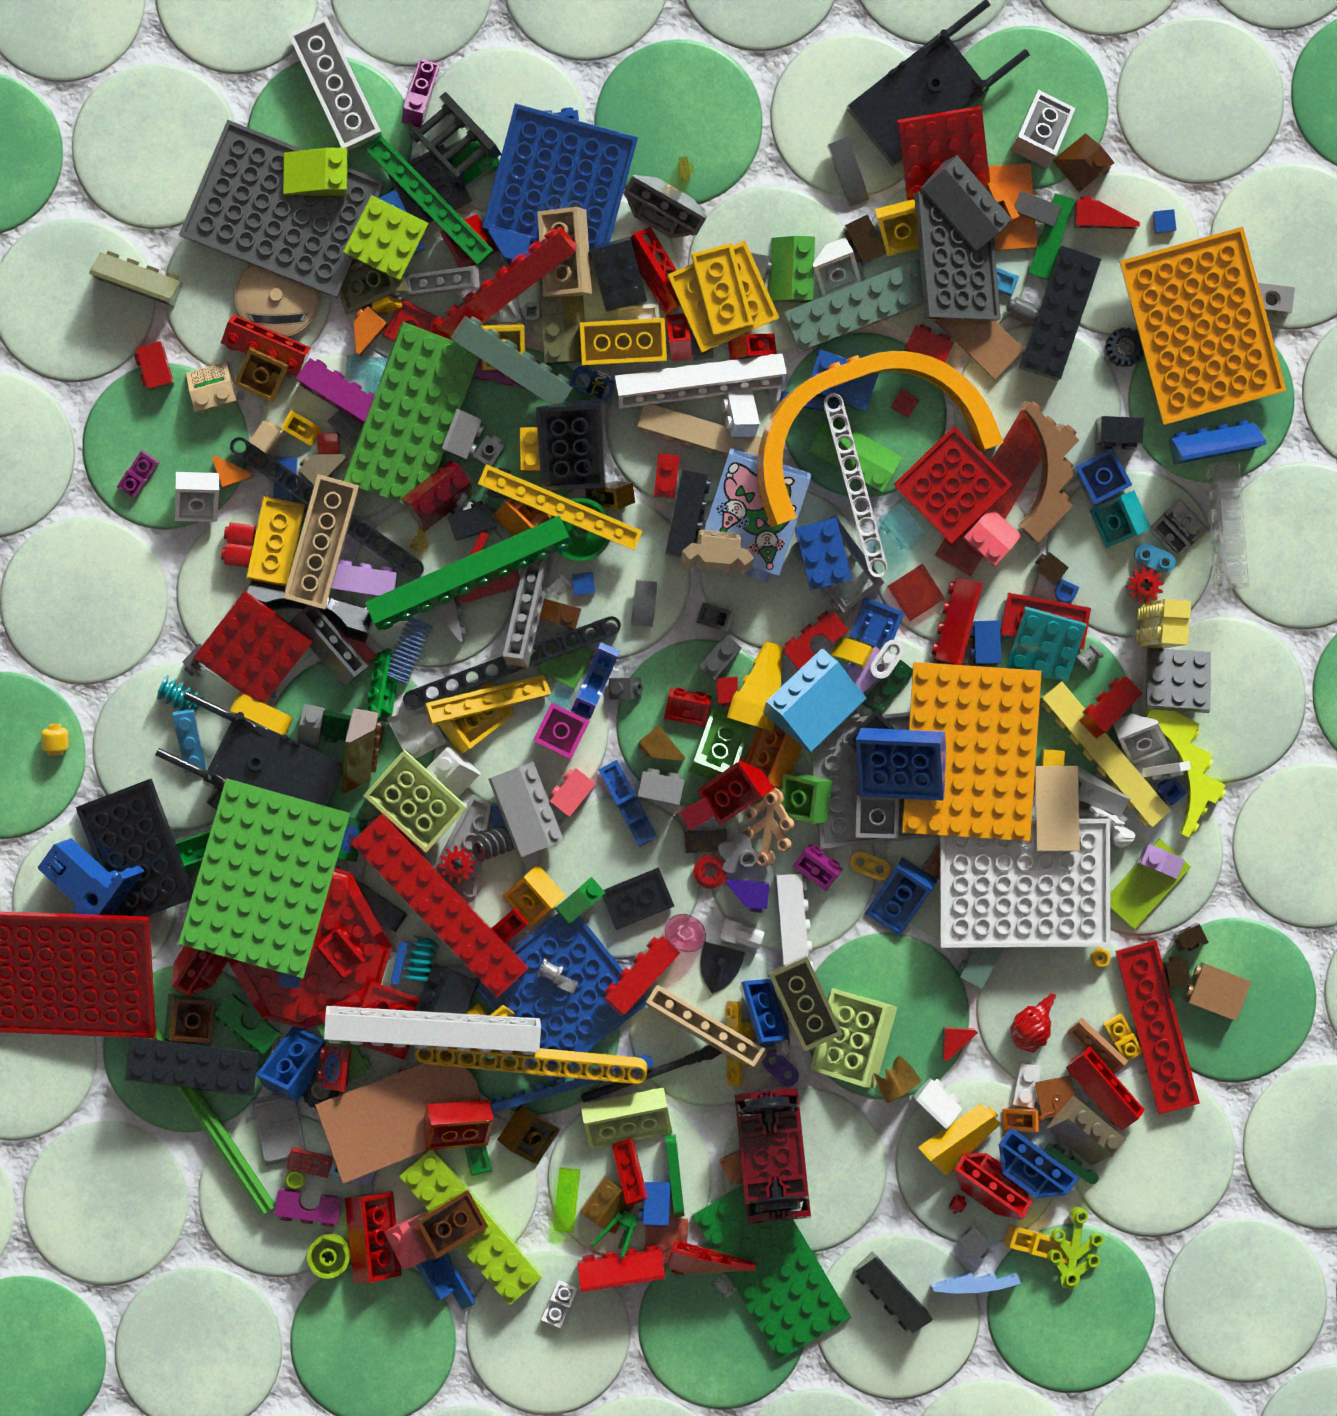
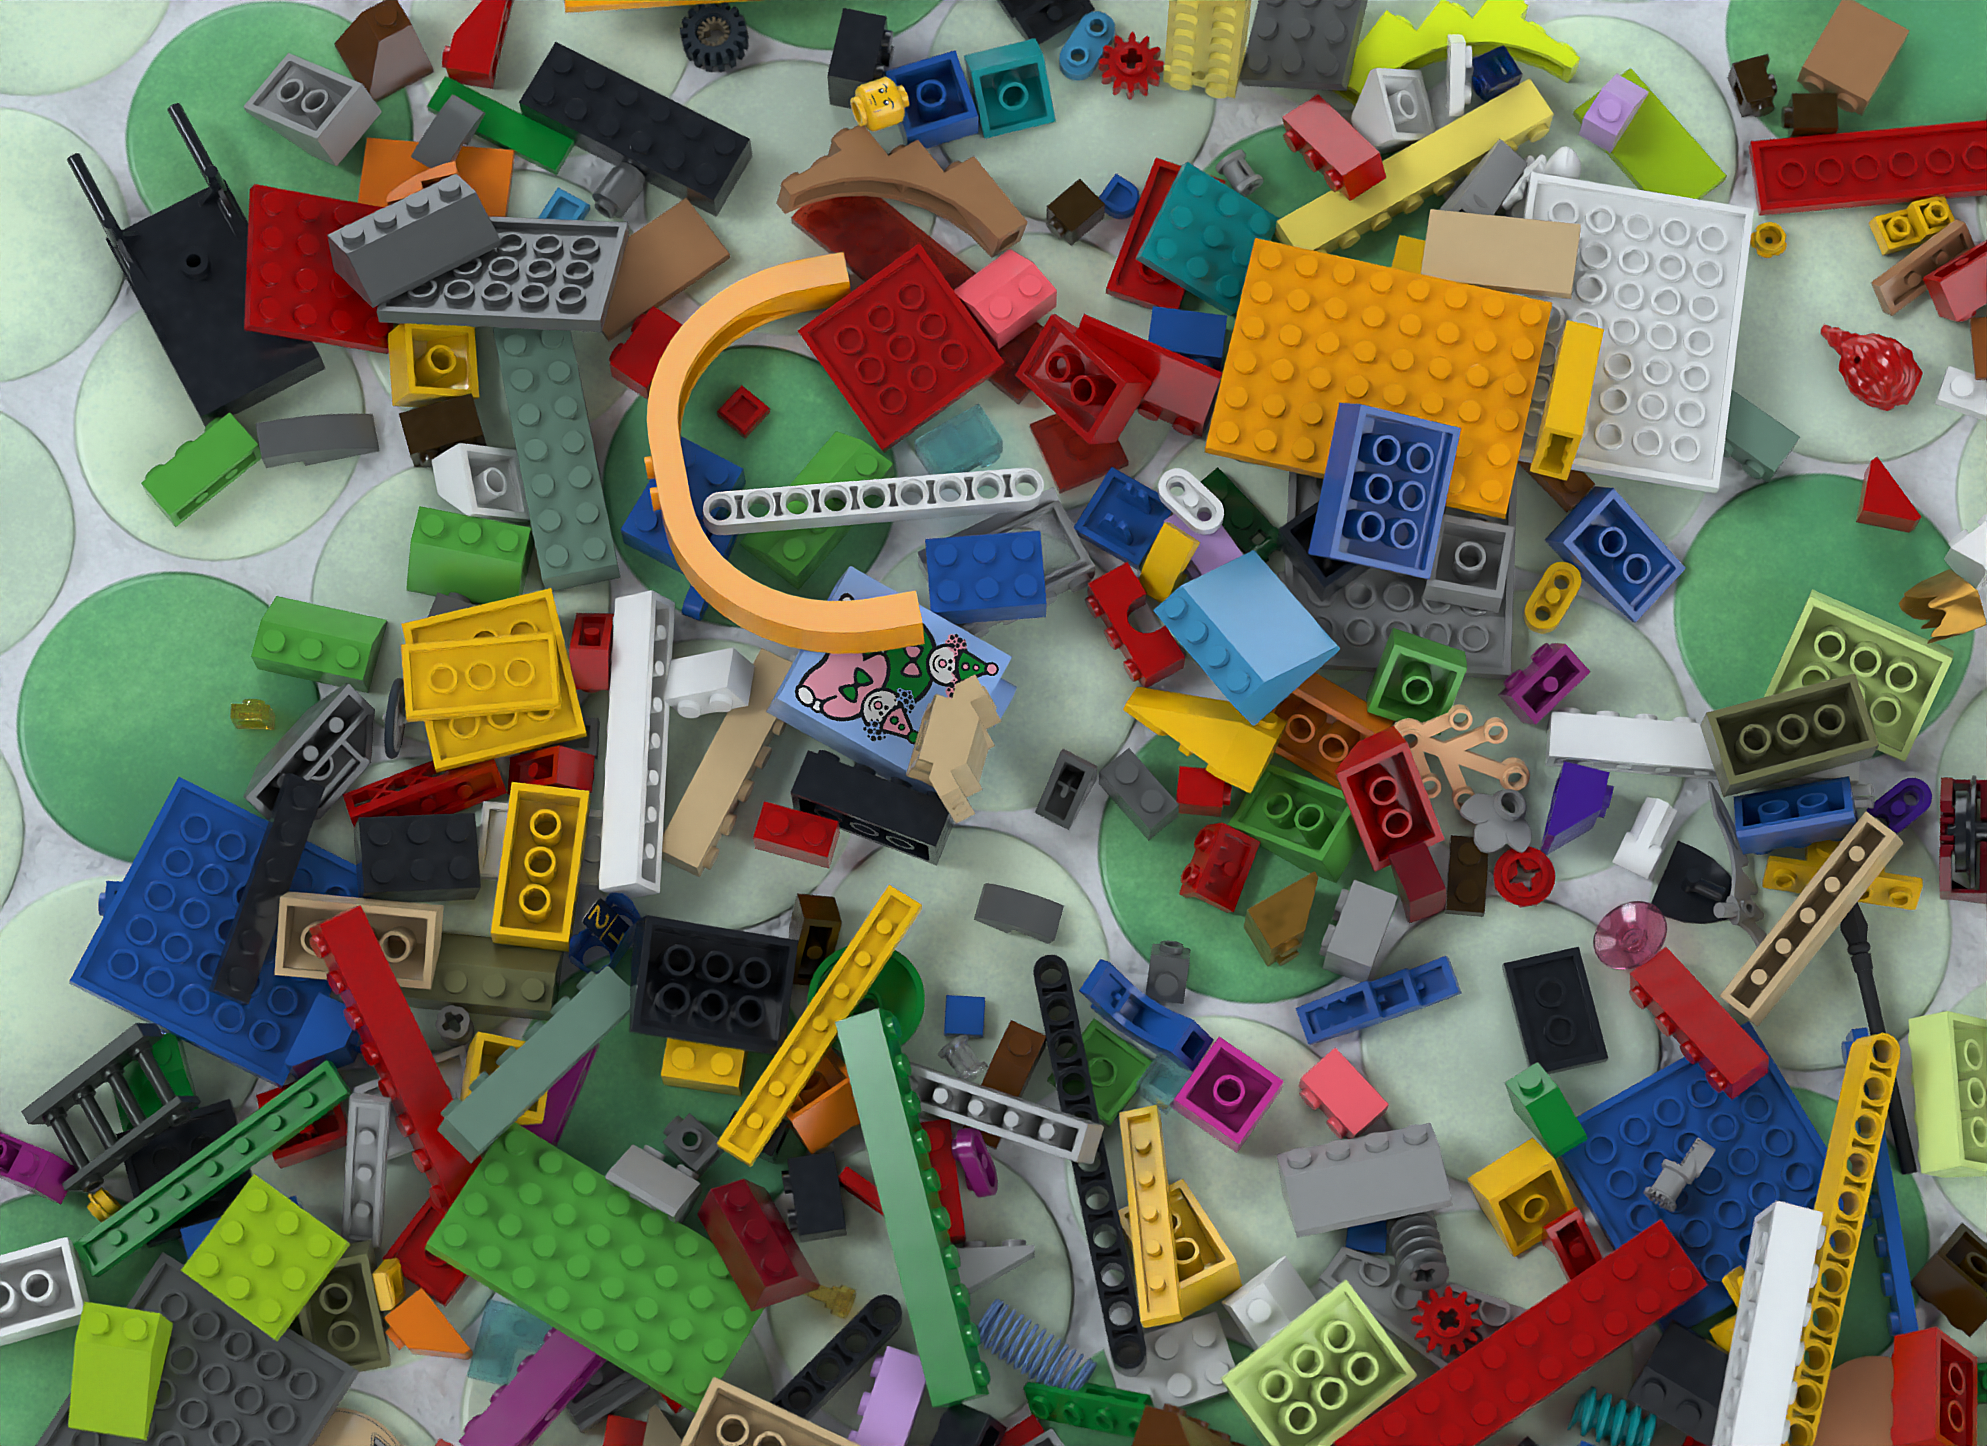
camera: 80 degrees left, 15 degrees down
none -> yellow plate [86,1187,122,1223]
none -> bright green brick [141,412,262,527]
none -> black plate [208,773,325,1005]
none -> bright green slope [251,596,387,693]
none -> wheel [383,678,408,759]
none -> yellow head [851,77,909,132]
none -> magenta plate [952,1127,998,1198]
none -> red slope [1015,314,1152,444]
none -> yellow slope [1530,320,1604,481]
none -> light grey piece [1708,781,1767,948]

